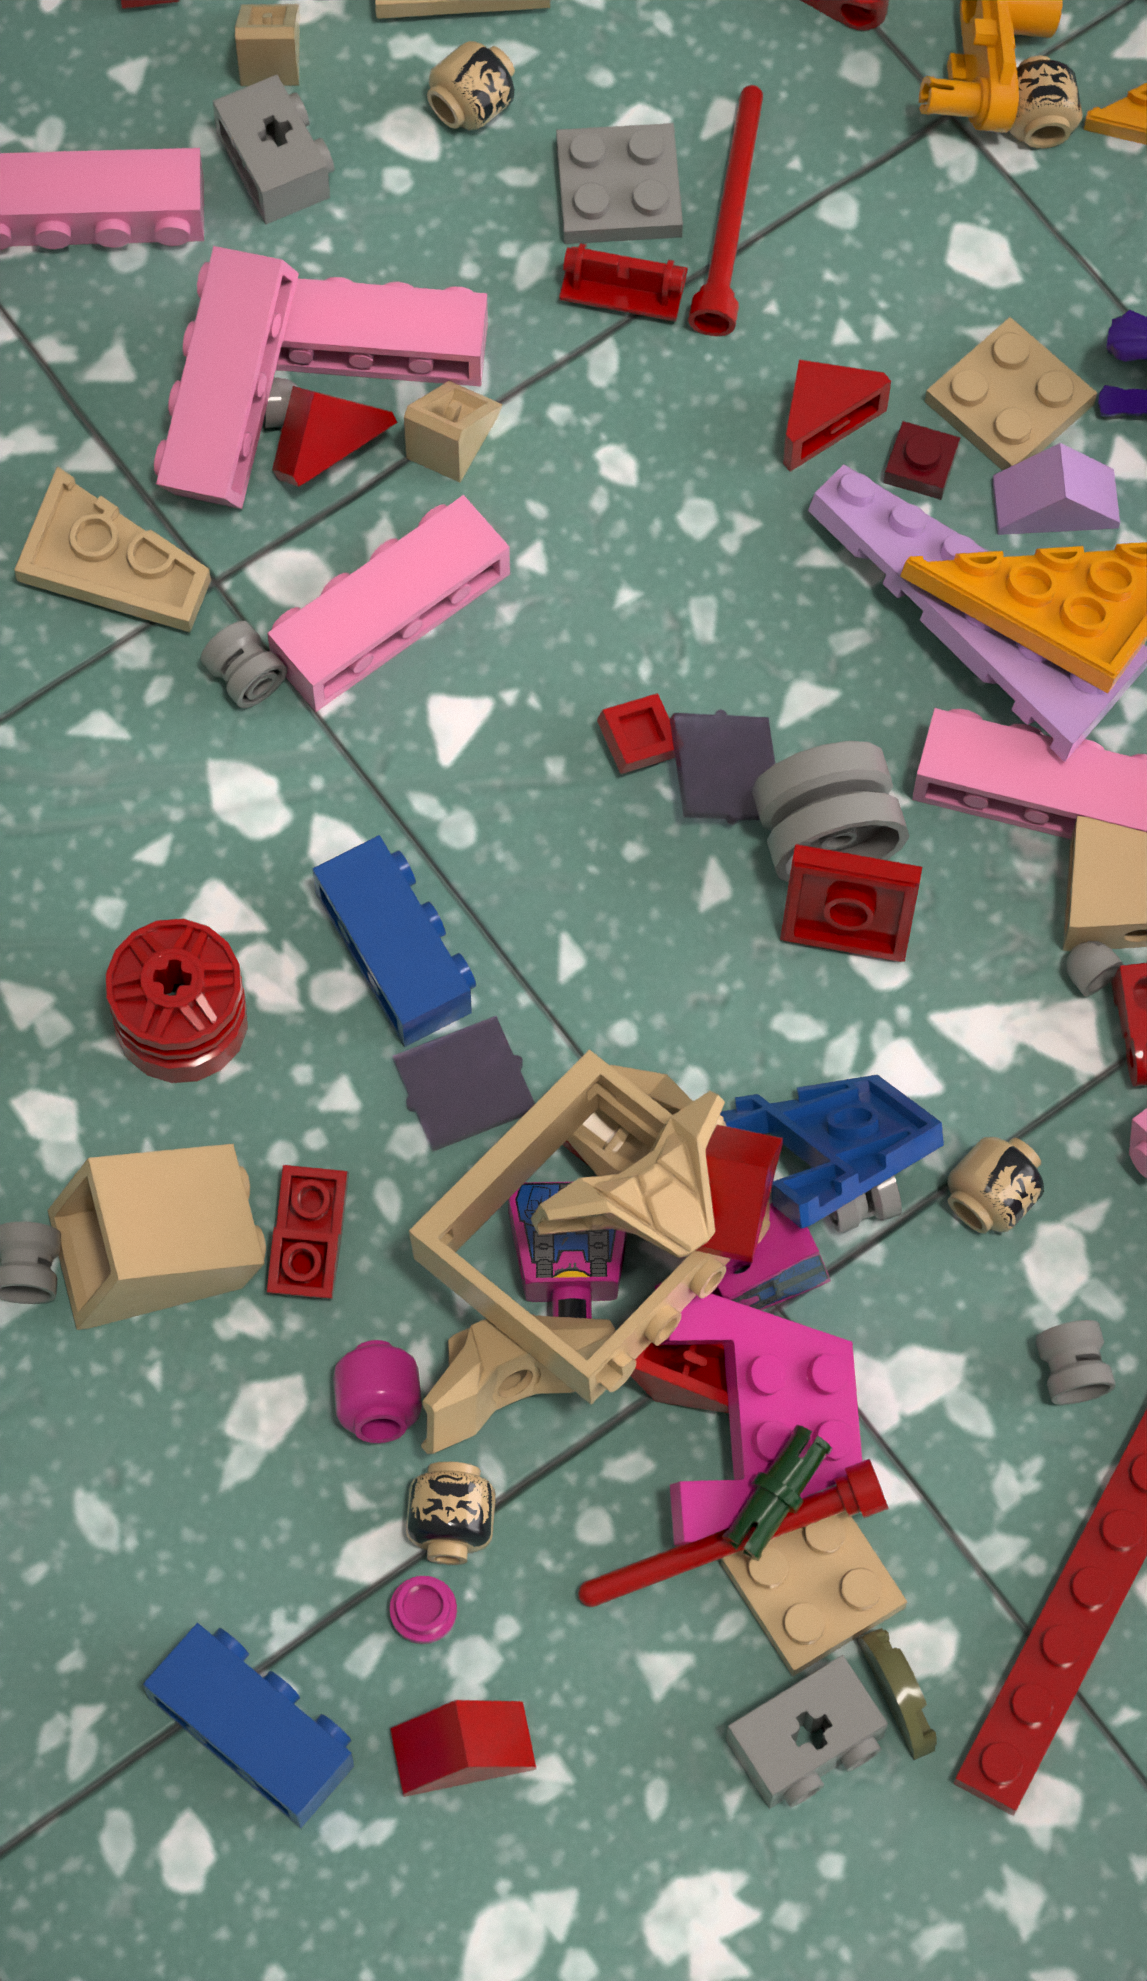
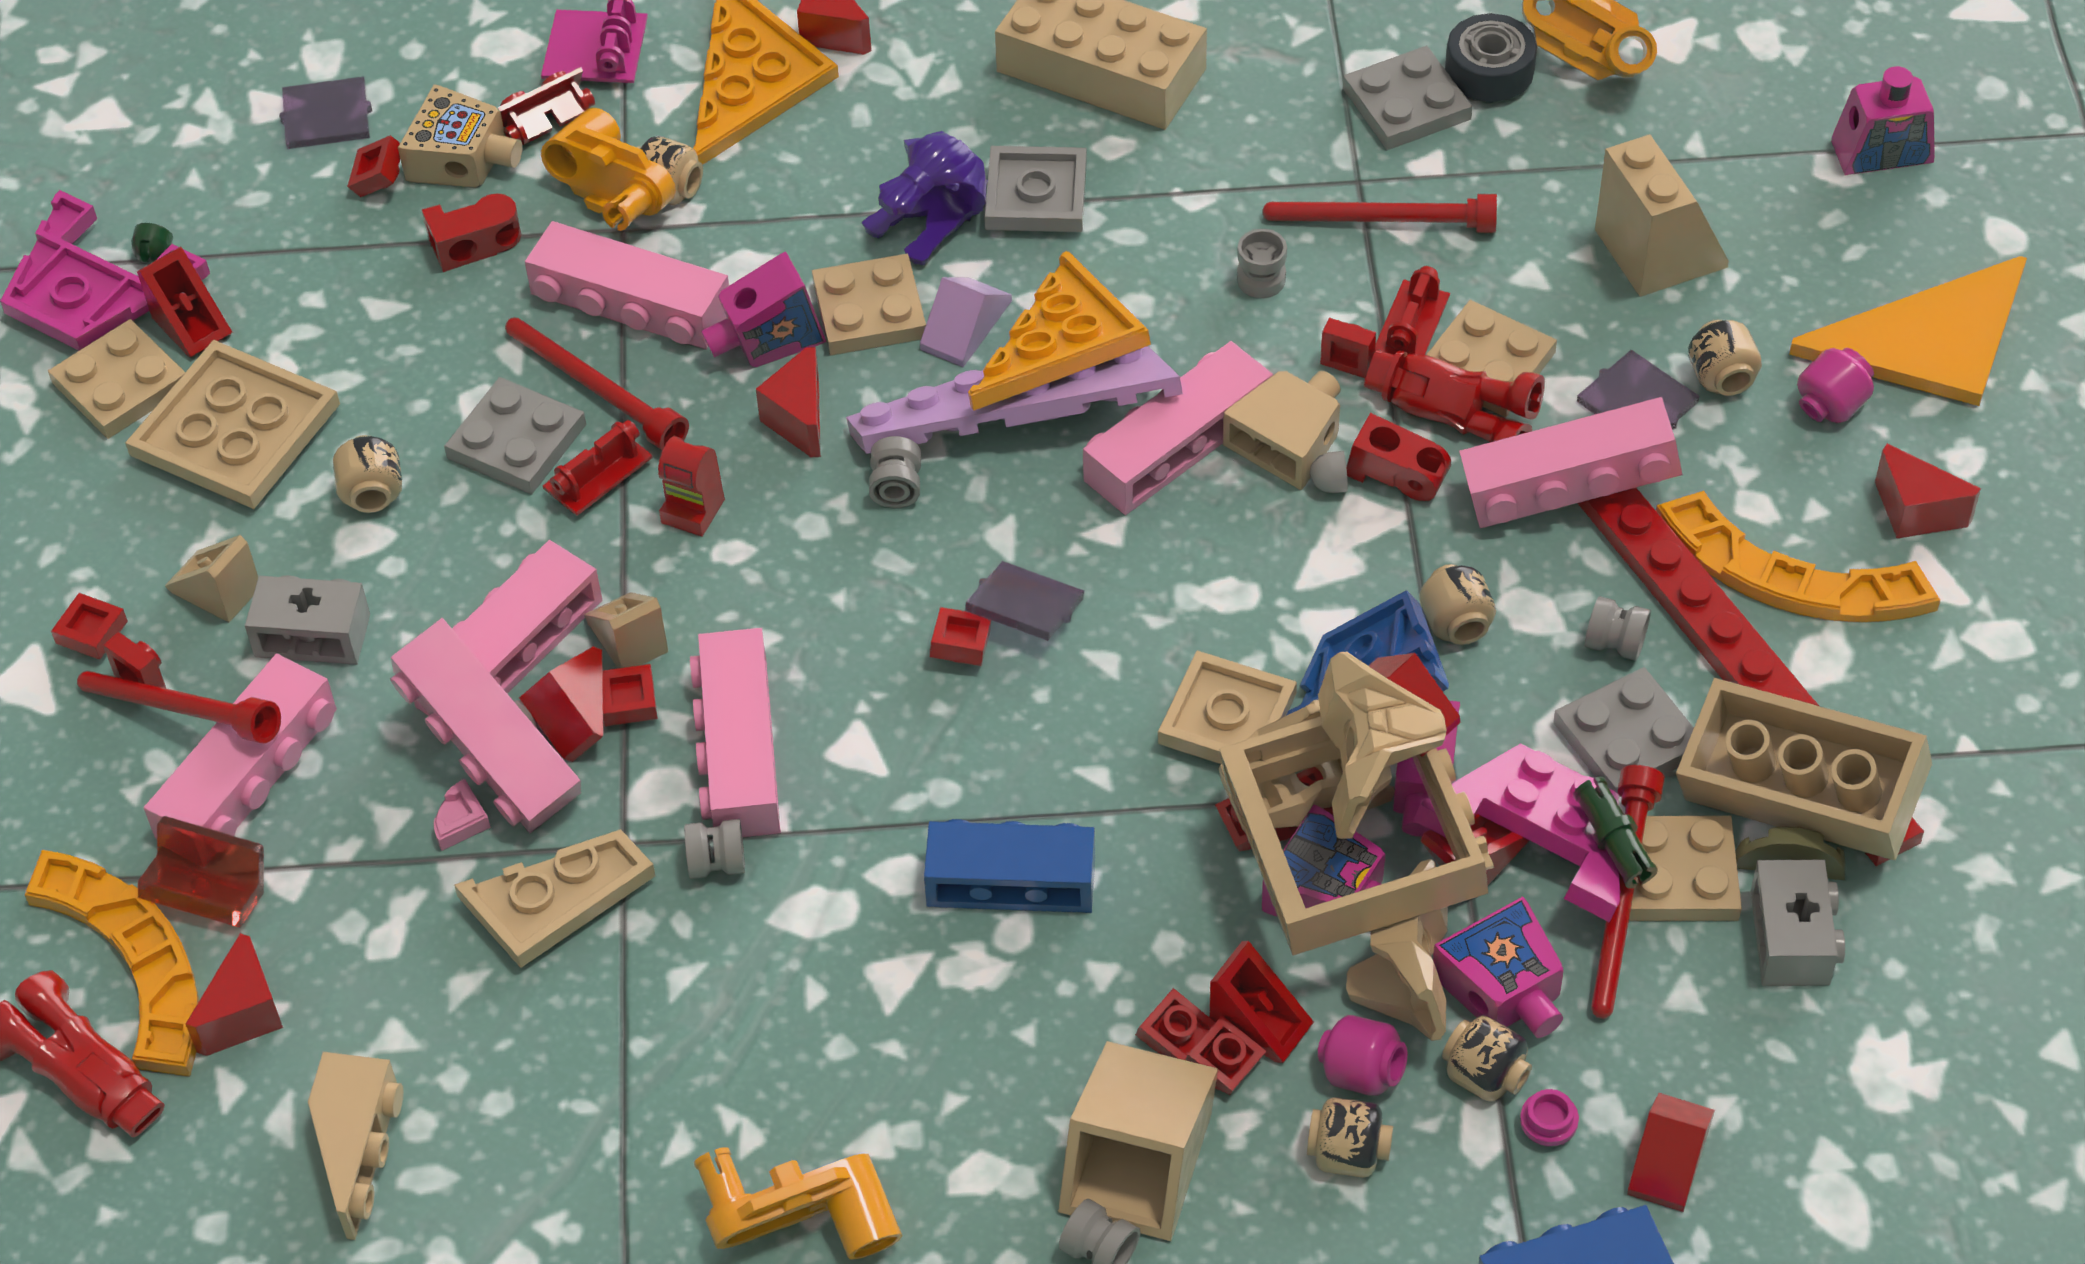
camera: 55 degrees left, 15 degrees down
red wheel [106,919,248,1083] -> none
clear purple piece [393,1016,535,1152] -> none
light grey wheel [751,741,909,882] -> none
red tile [780,844,923,962] -> none
dark red plate [883,421,961,500] -> none
none -> red piece [77,671,281,744]
none -> red plate [103,632,166,688]
none -> bright pink tile [434,779,491,851]
none -> bright pink brick [525,221,729,350]
none -> red plate [602,664,658,726]
none -> red leg [658,436,725,537]
none -> dark pink torso [701,251,826,367]
none -> light grey wheel [869,436,921,508]
none -> tan plate [1158,650,1297,764]
none -> red slope [1209,941,1314,1063]
none -> tan head [1307,1097,1393,1178]
none -> dark pink torso [1433,897,1564,1038]
none -> light grey plate [1553,667,1694,797]
none -> tan brick [1676,678,1932,861]

